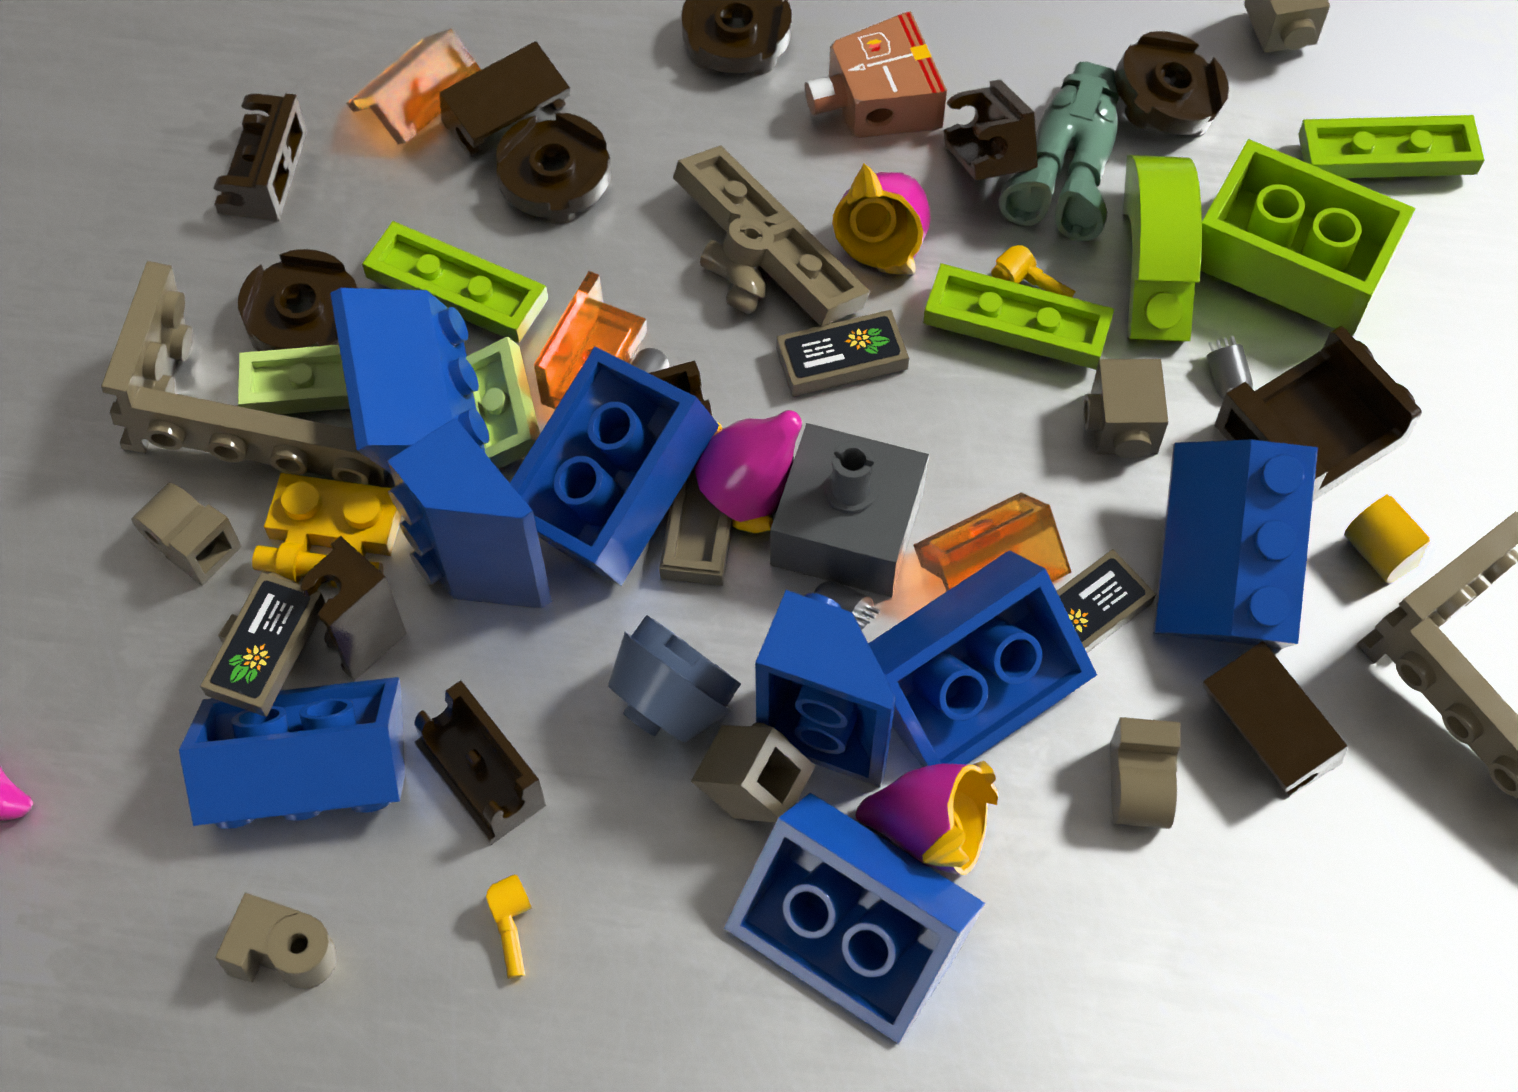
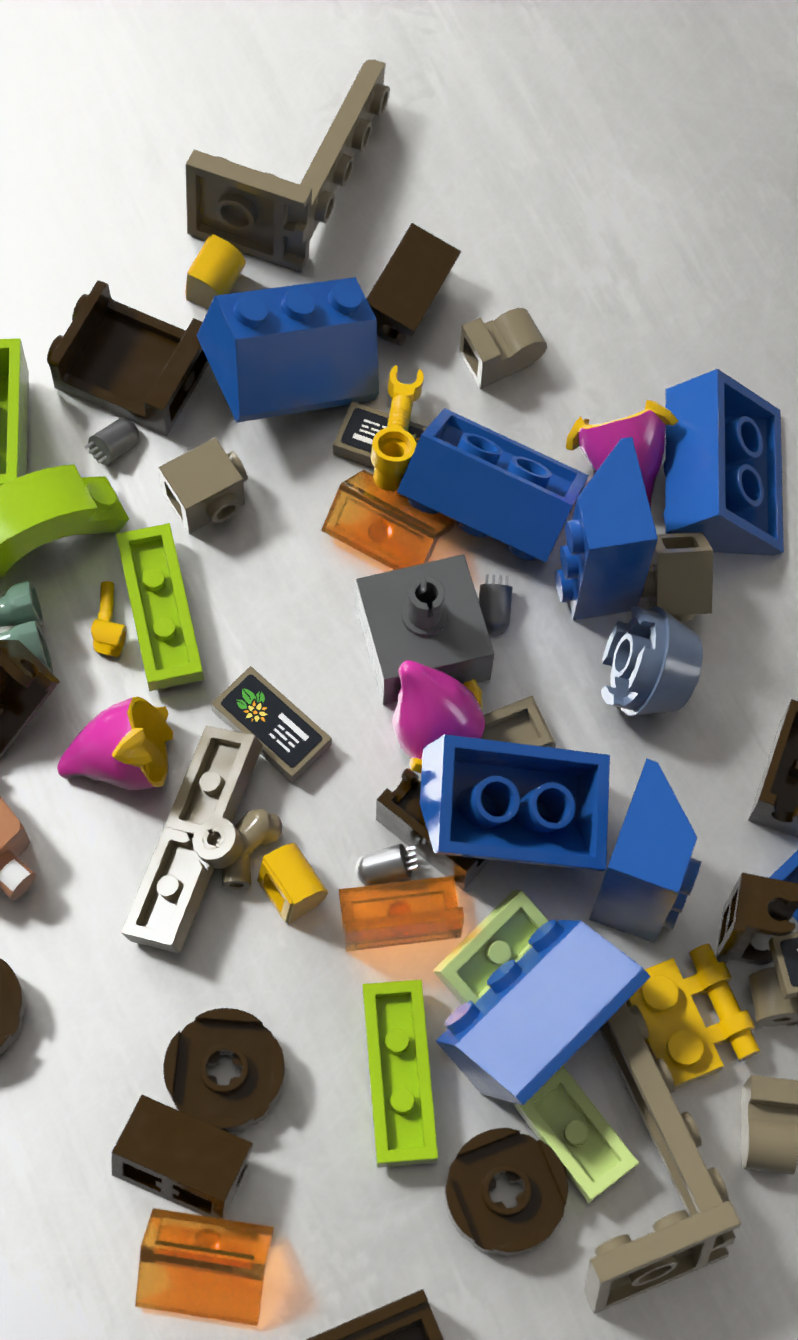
camera: 125 degrees left, 5 degrees up
none -> yellow brick [257,843,328,925]
none -> yellow brick [371,365,424,491]

